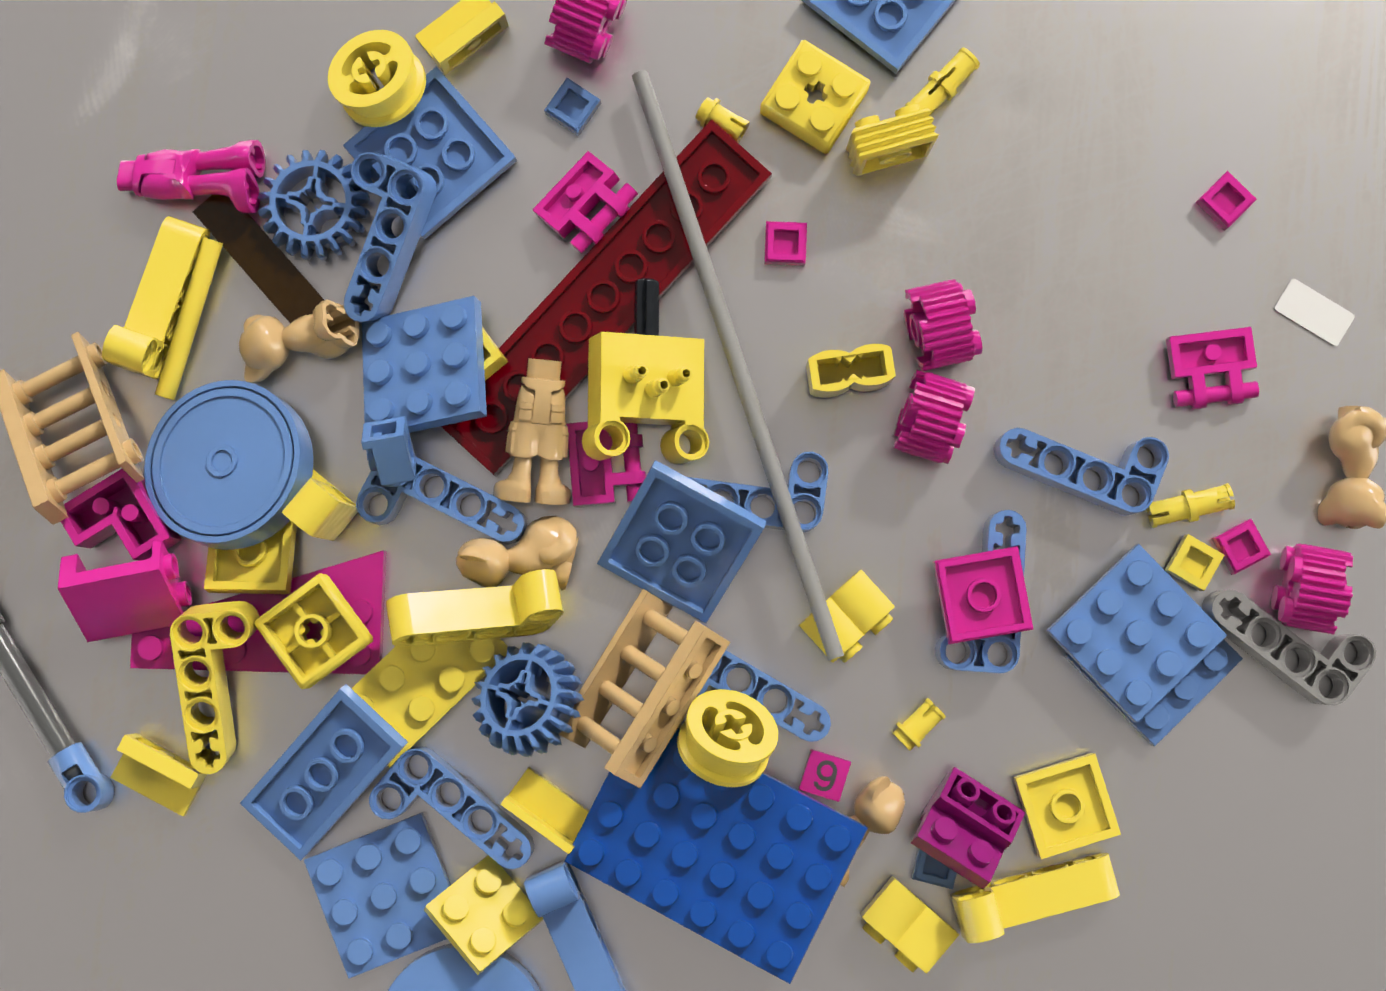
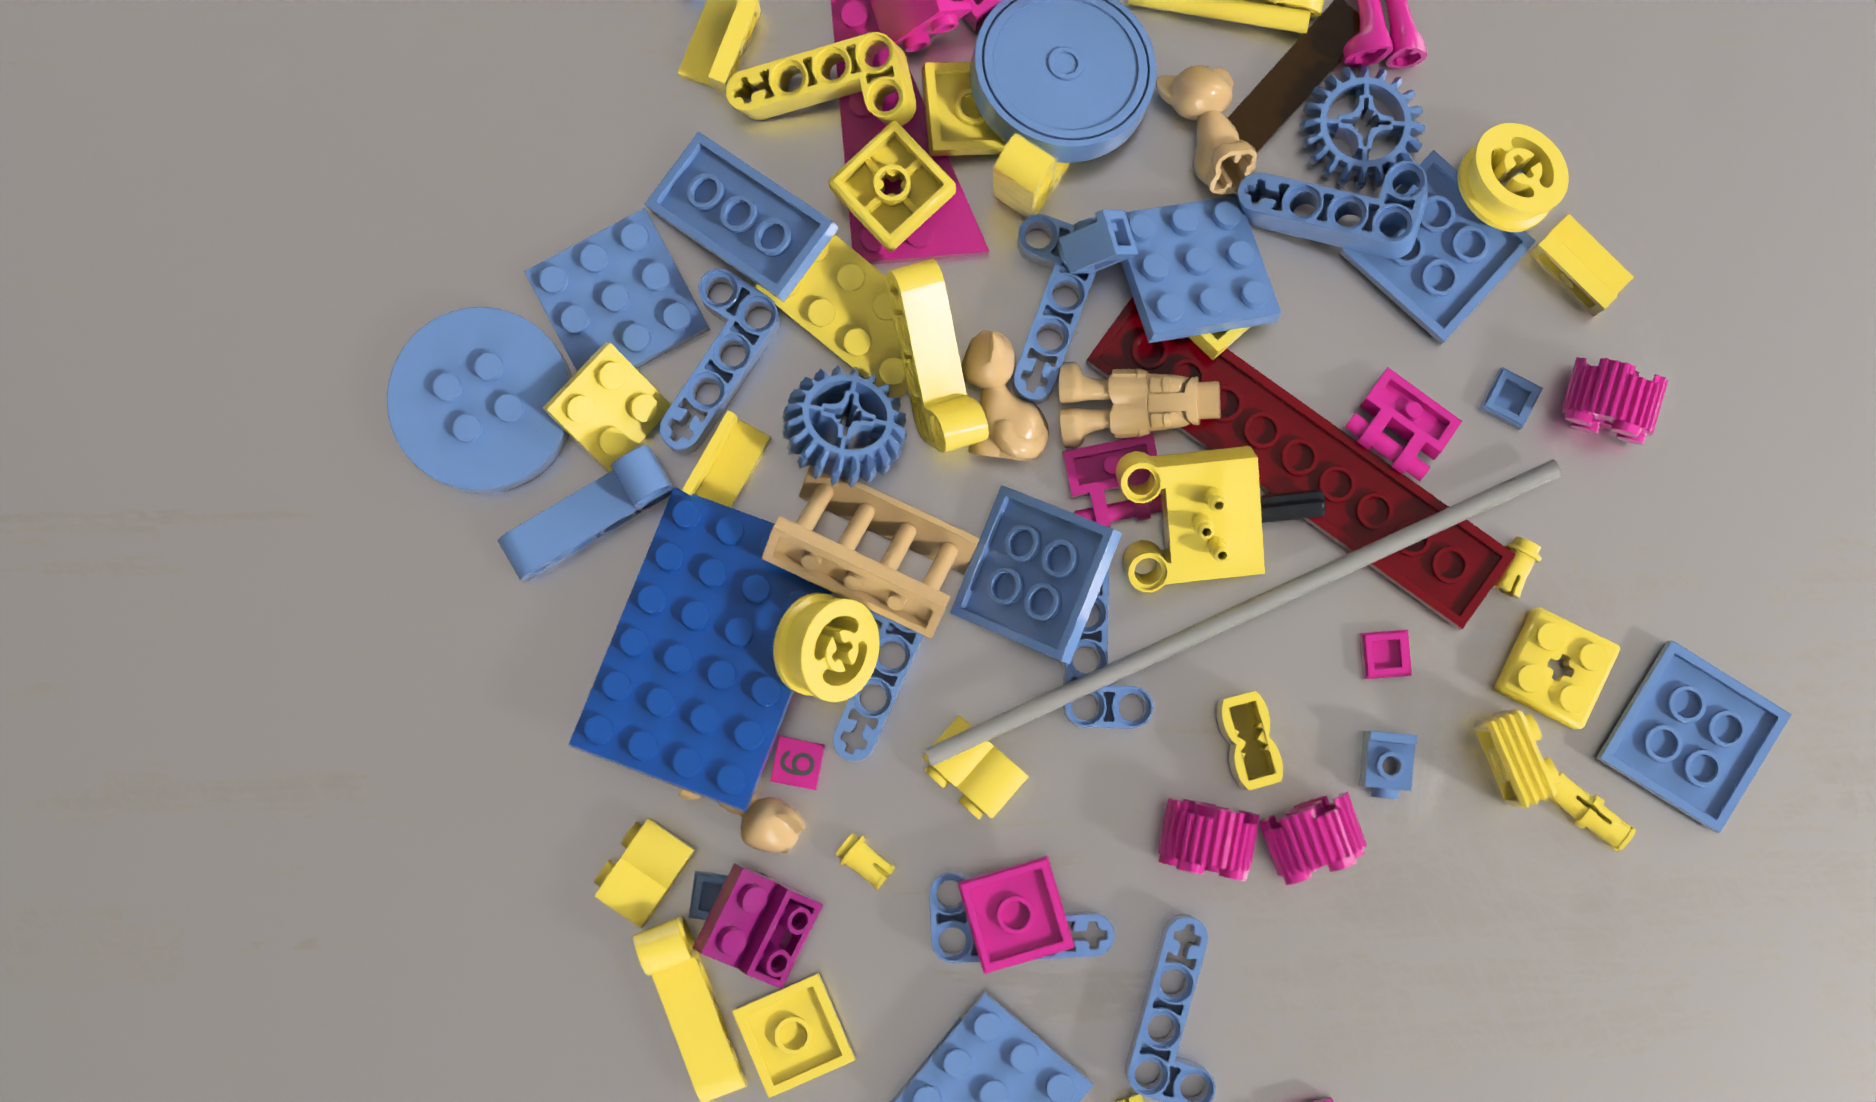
camera: 85 degrees right, 0 degrees up
none -> medium blue brick [1359,731,1418,799]

